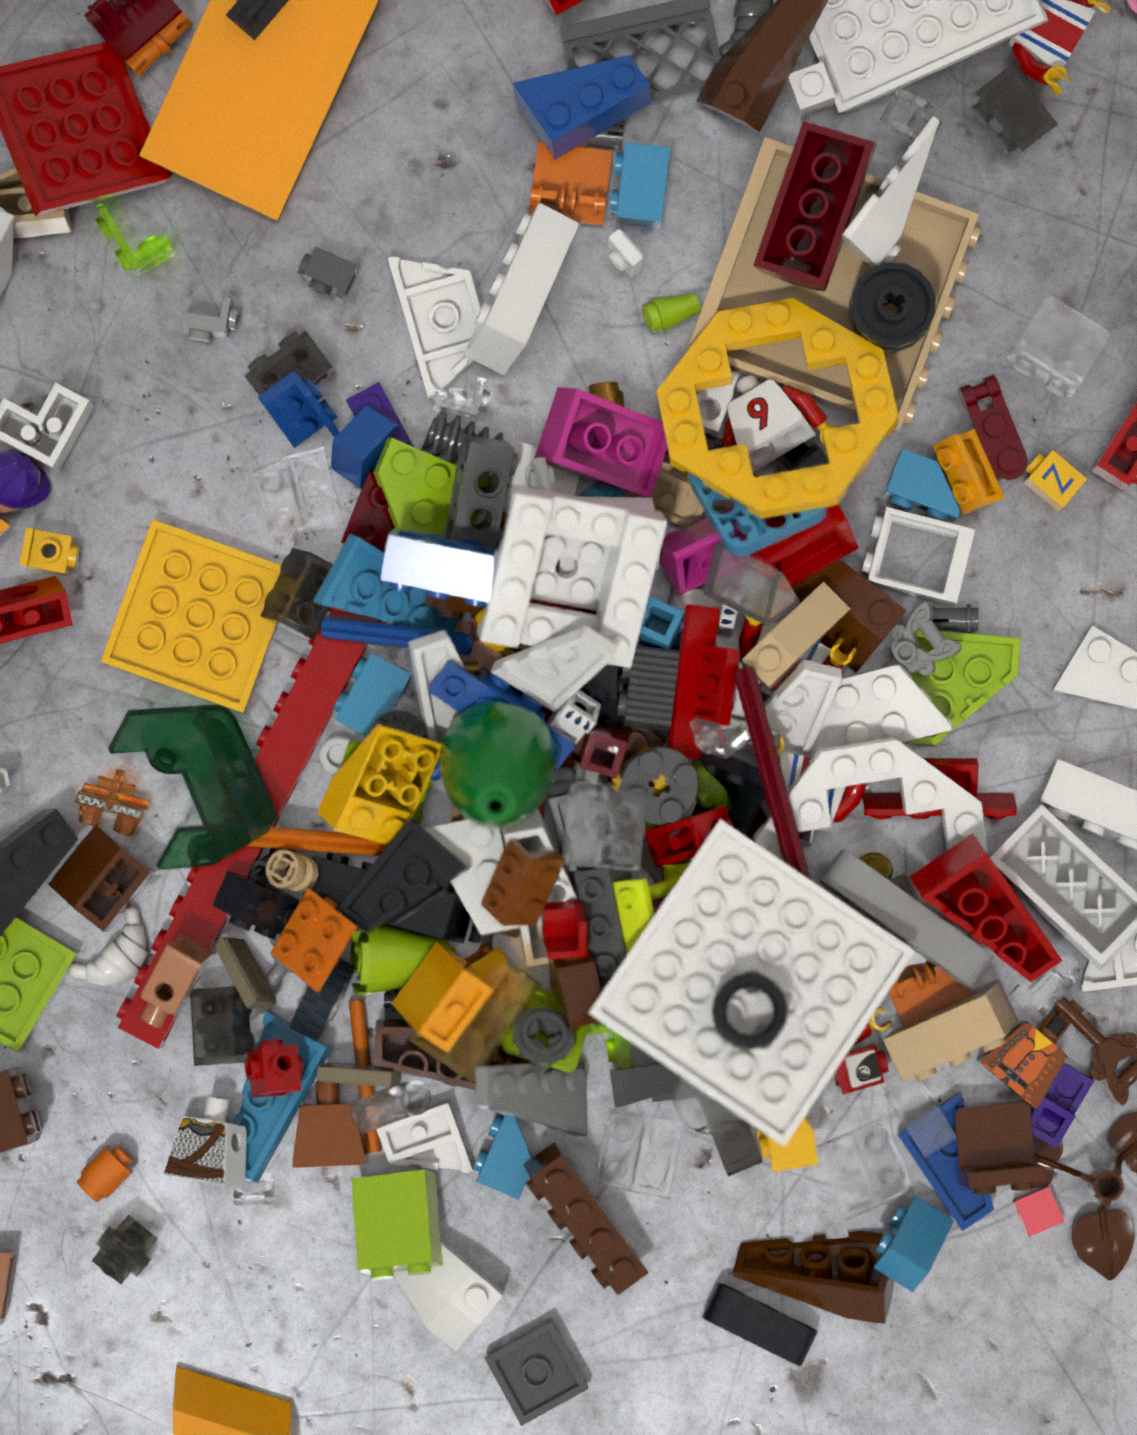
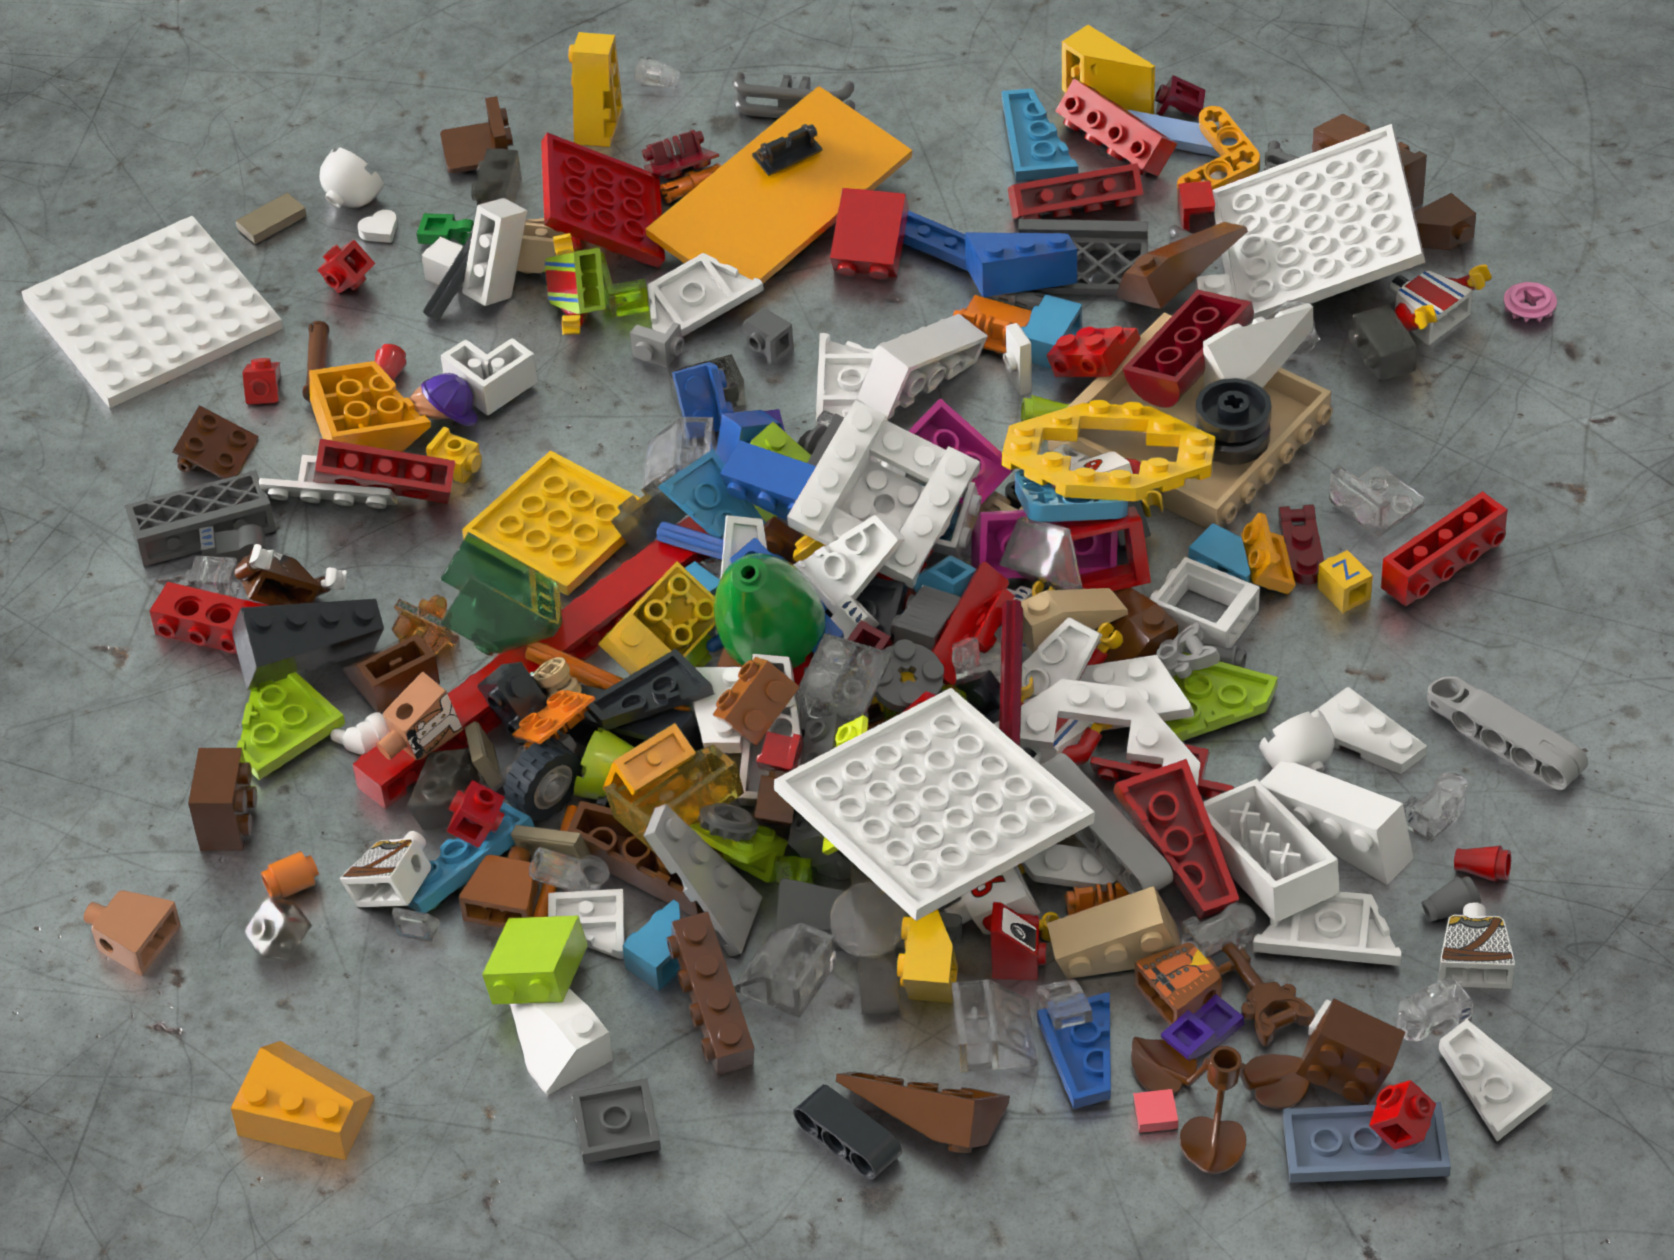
camera: 20 degrees right, 40 degrees down
black tyre [711,973,788,1050] -> none
dark azure brick [873,1196,954,1293] -> none
reddish brown bracket [954,1101,1045,1195] -> none
none -> torso [541,233,606,335]
none -> white wing [648,253,764,337]
none -> red brick [830,187,909,279]
none -> blue plate [903,211,968,271]
none -> red plate [1046,326,1141,377]
none -> white cylinder [1259,710,1335,773]

